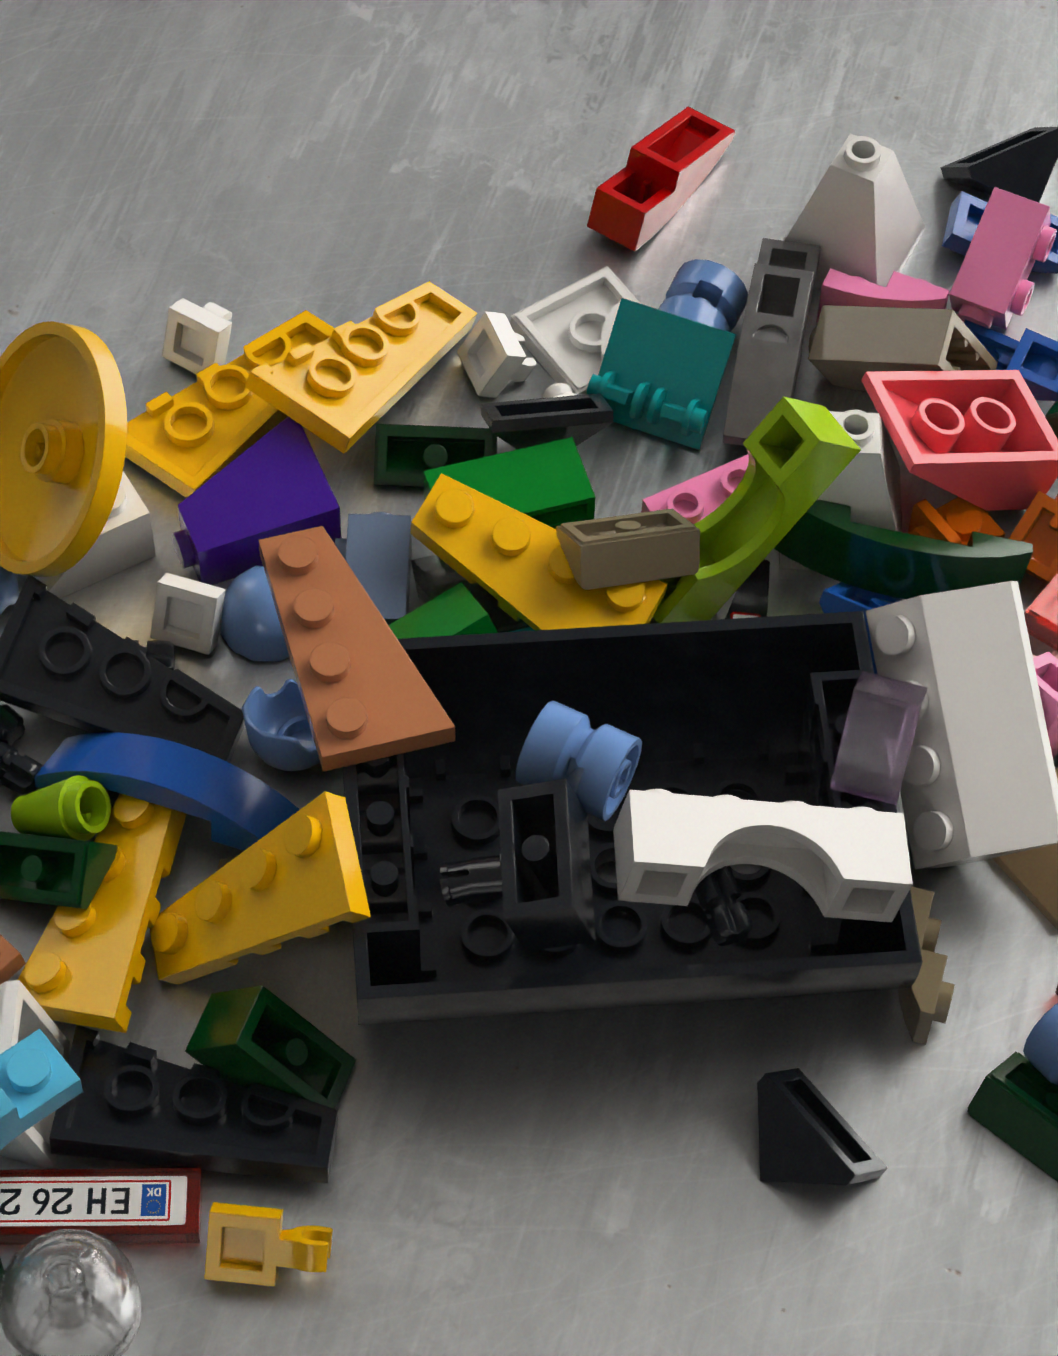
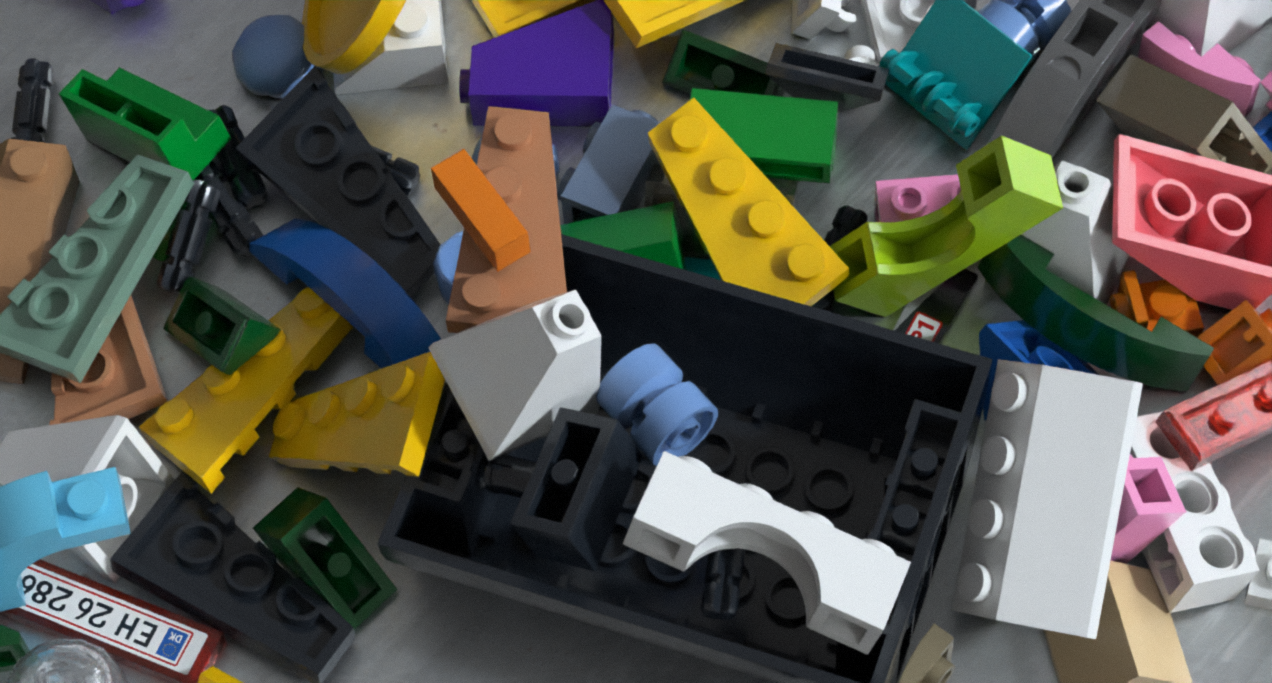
camera: 30 degrees right, 5 degrees up
lime cone [11,775,111,841] -> none
white tile [150,572,226,655] -> none
dark tan slope [556,509,700,590] -> none
clear purple slope [830,671,928,805] -> none
none -> white slope [429,290,601,461]
none -> orange piece [431,149,531,272]

